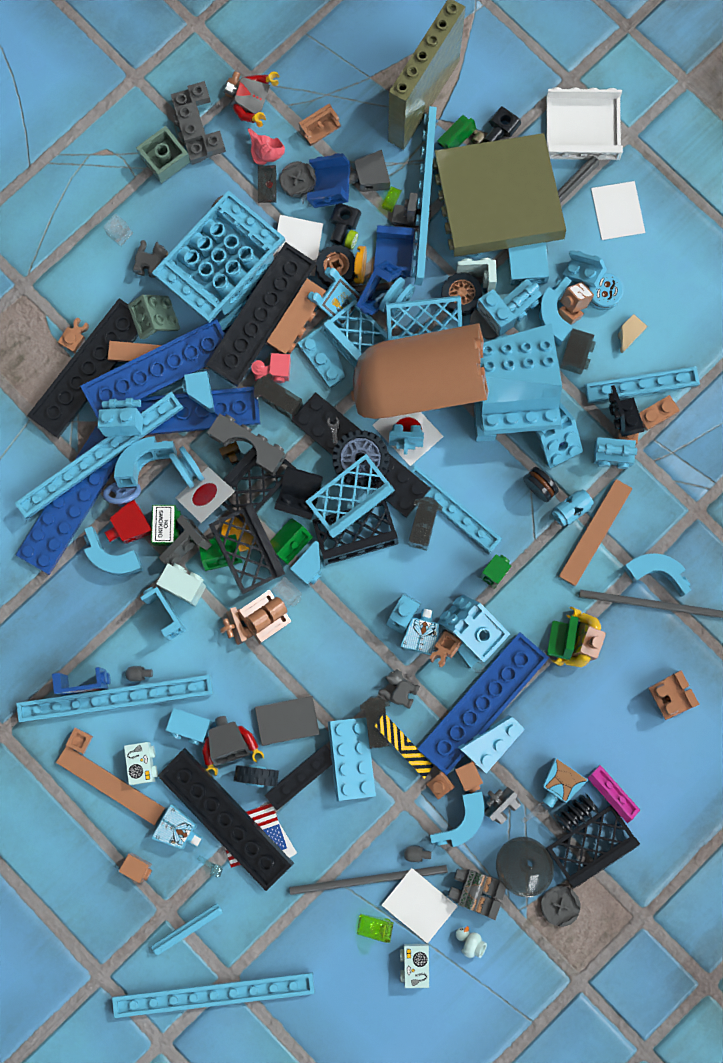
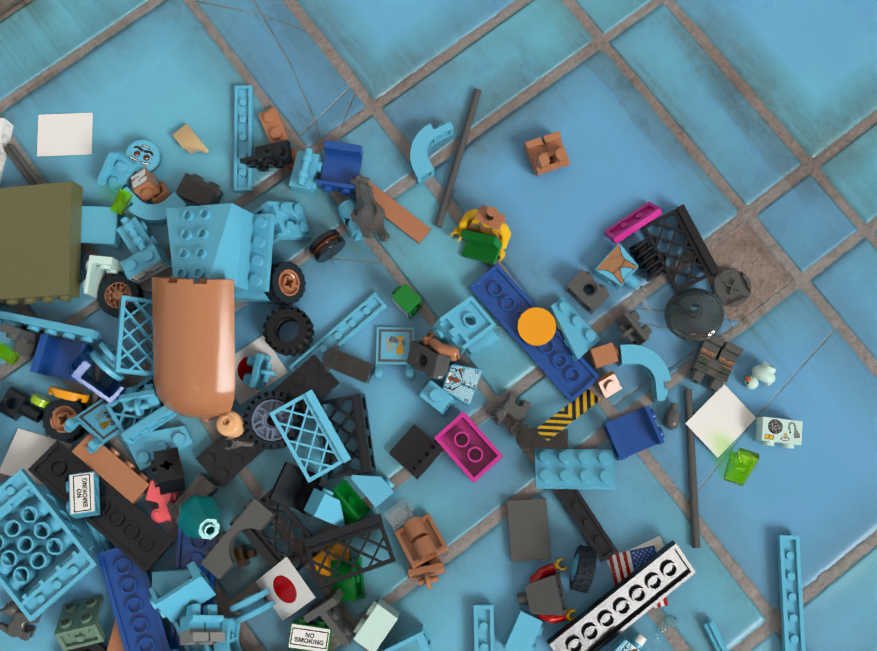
camera: 85 degrees left, 0 degrees up
nougat plate [430,631,462,667] -> none
none -> brick [66,471,100,519]
none -> clear neon green piece [110,189,133,215]
none -> medium azure hips [118,384,161,416]
none -> medium azure panel [149,561,216,623]
none -> black brick [150,447,185,495]
none -> teal cone [176,495,221,539]
none -> hips [180,604,226,645]
none -> light nougat head [216,411,245,438]
none -> black tyre [263,306,315,356]
none -> black wheel [265,262,306,305]
none -> medium azure slope [304,488,345,527]
none -> blue panel [317,140,363,196]
none -> dark grey animal [350,175,390,242]
none -> medium azure flag [375,327,415,379]
none -> black bracket [389,425,444,480]
none -> dark grey brick [407,340,450,378]
none -> nougat arm [422,331,460,361]
none -> dark pink brick [434,411,503,483]
none -> light orange tile [517,307,556,346]
none -> dark grey brick [564,269,610,315]
none -> blue panel [602,406,665,461]

